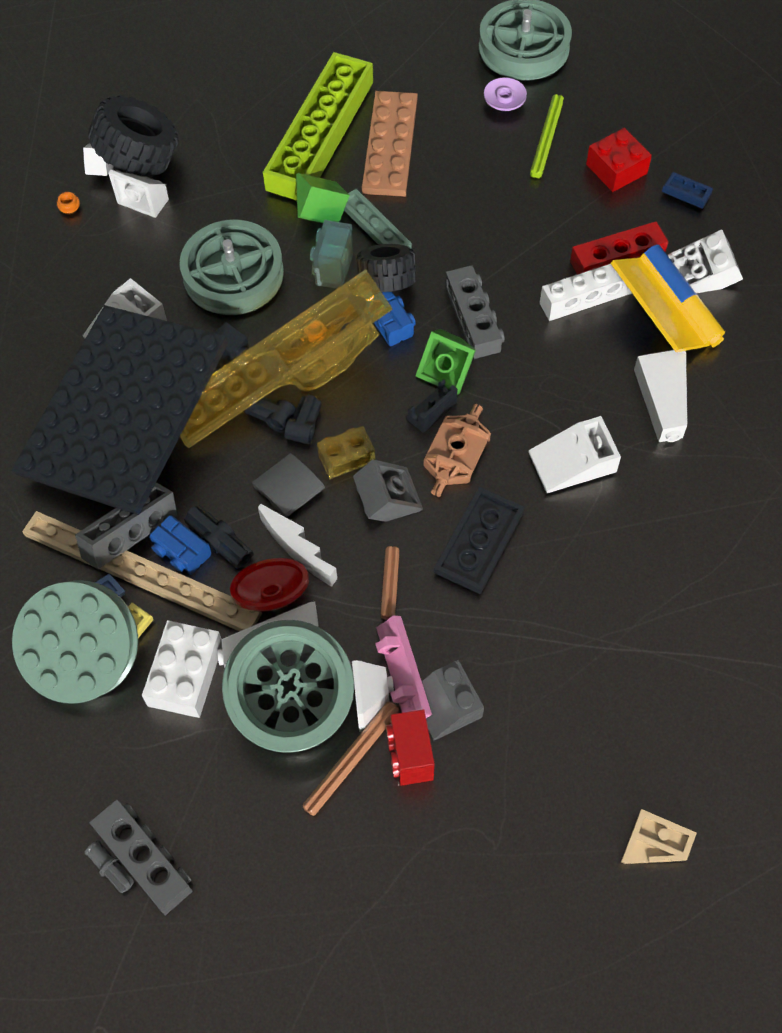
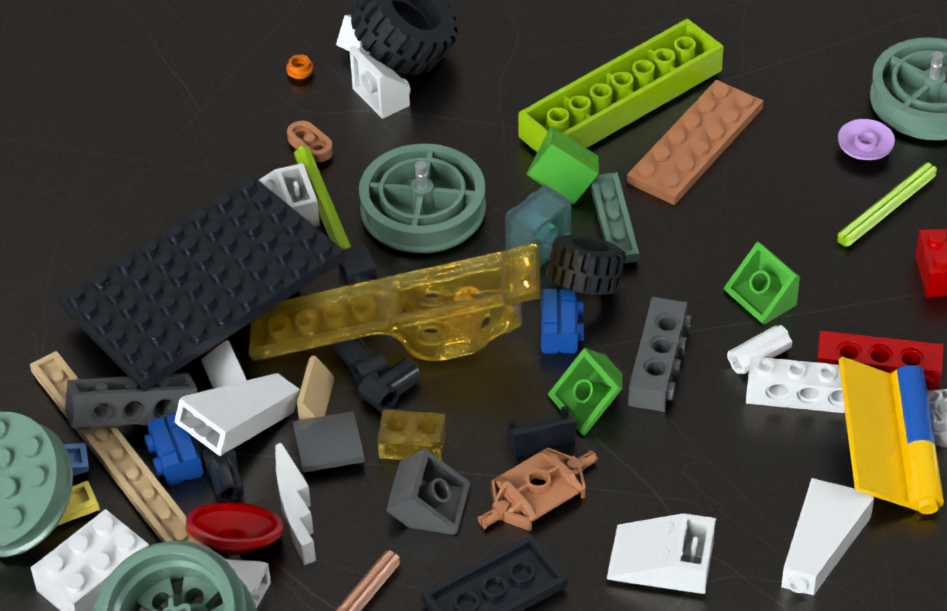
camera: 30 degrees right, 15 degrees down
none -> white slope [174,373,300,456]
none -> white slope [201,340,247,389]
none -> nougat plate [287,121,333,162]
none -> lime axle [294,146,351,249]
none -> tan slope [297,356,335,420]
none -> bright green slope [723,241,800,324]
none -> white axle [727,325,792,374]

